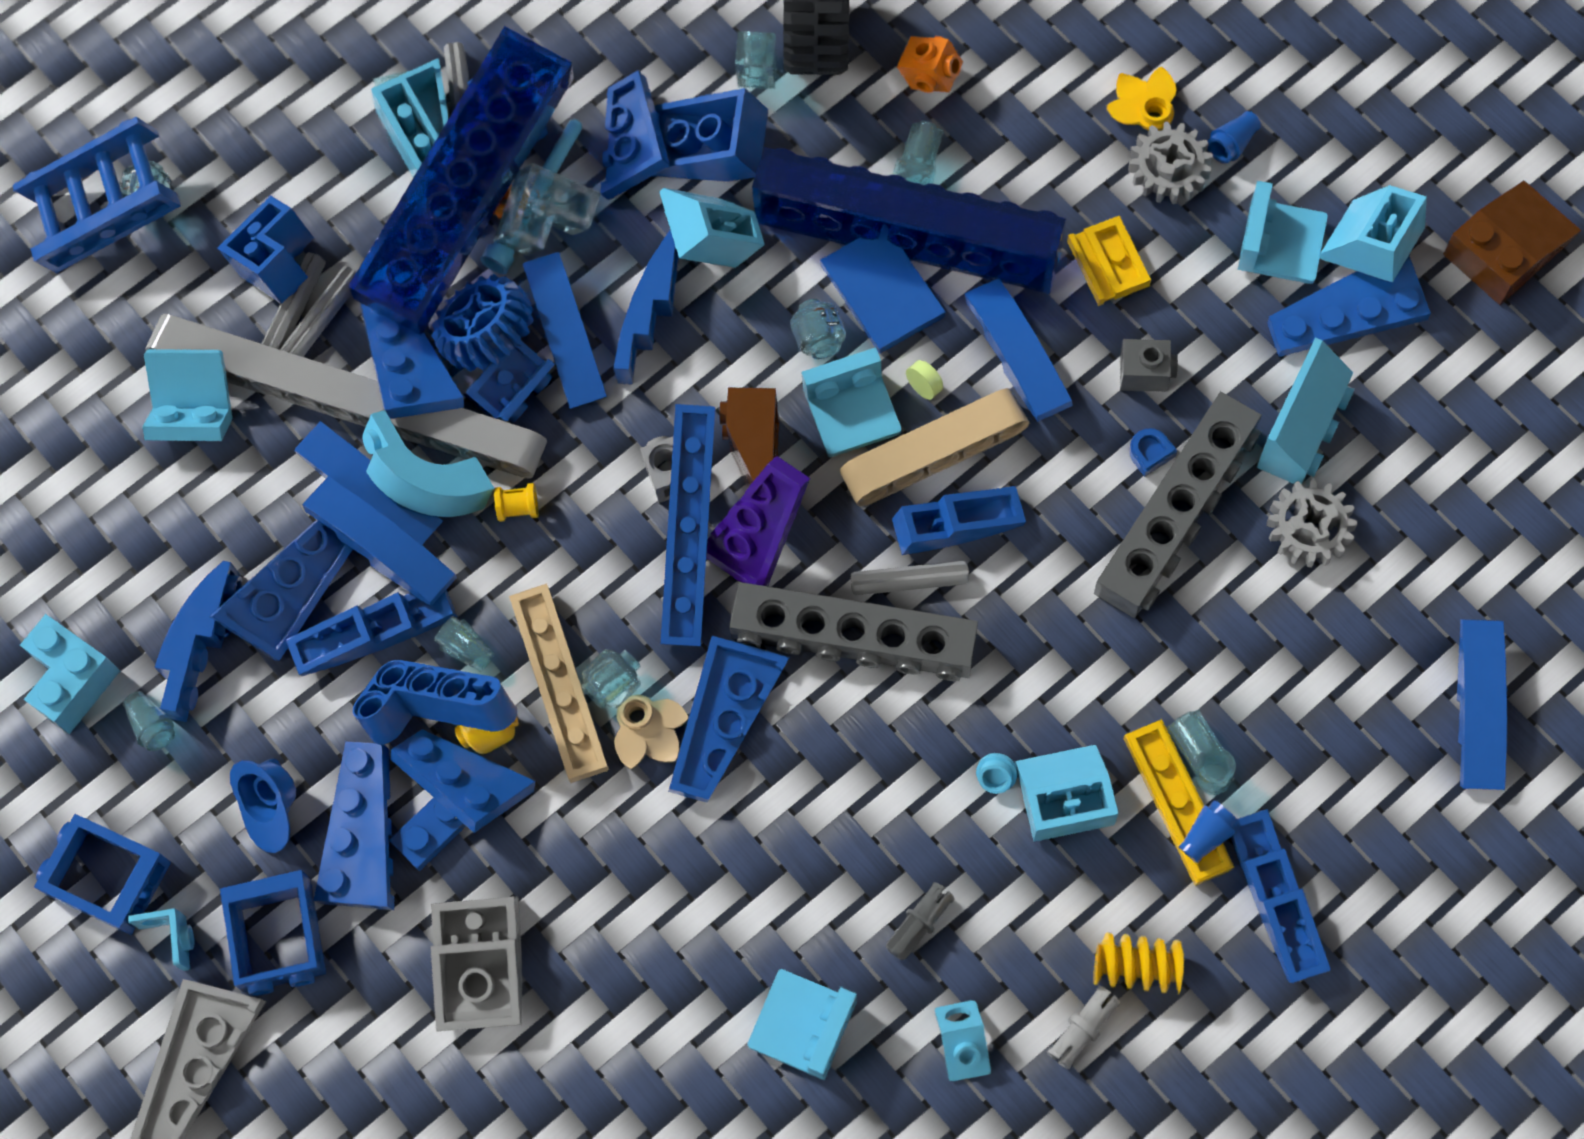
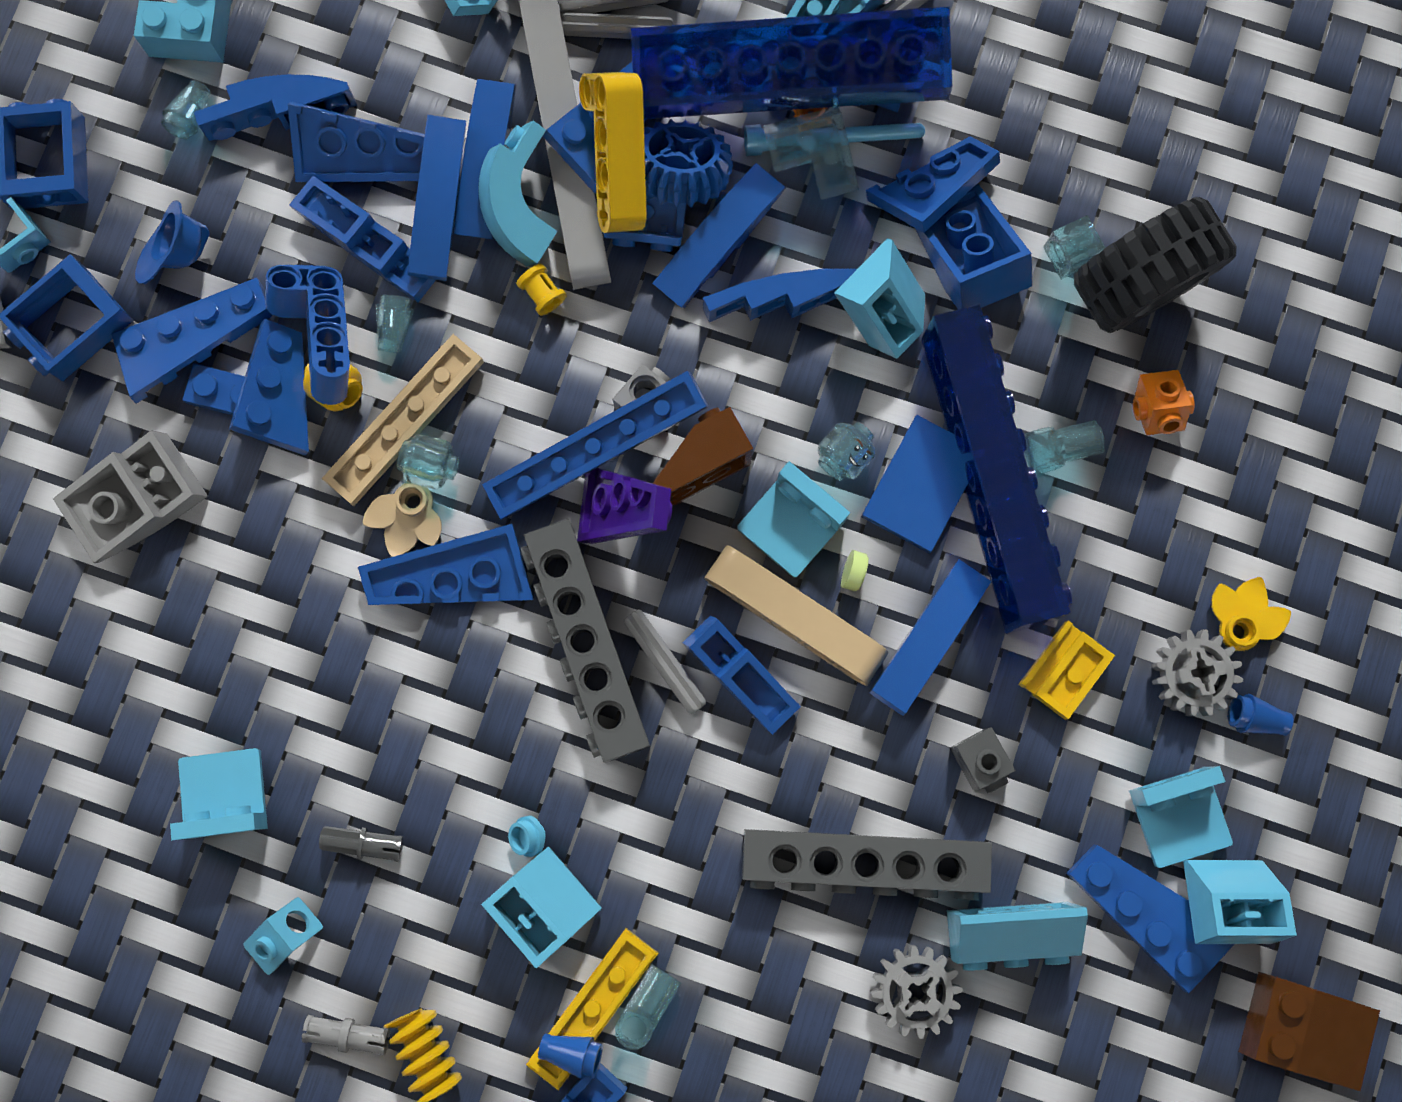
camera: 50 degrees right, 10 degrees up
blue tile [1129,428,1178,477] -> none
none -> yellow beam [579,72,646,233]

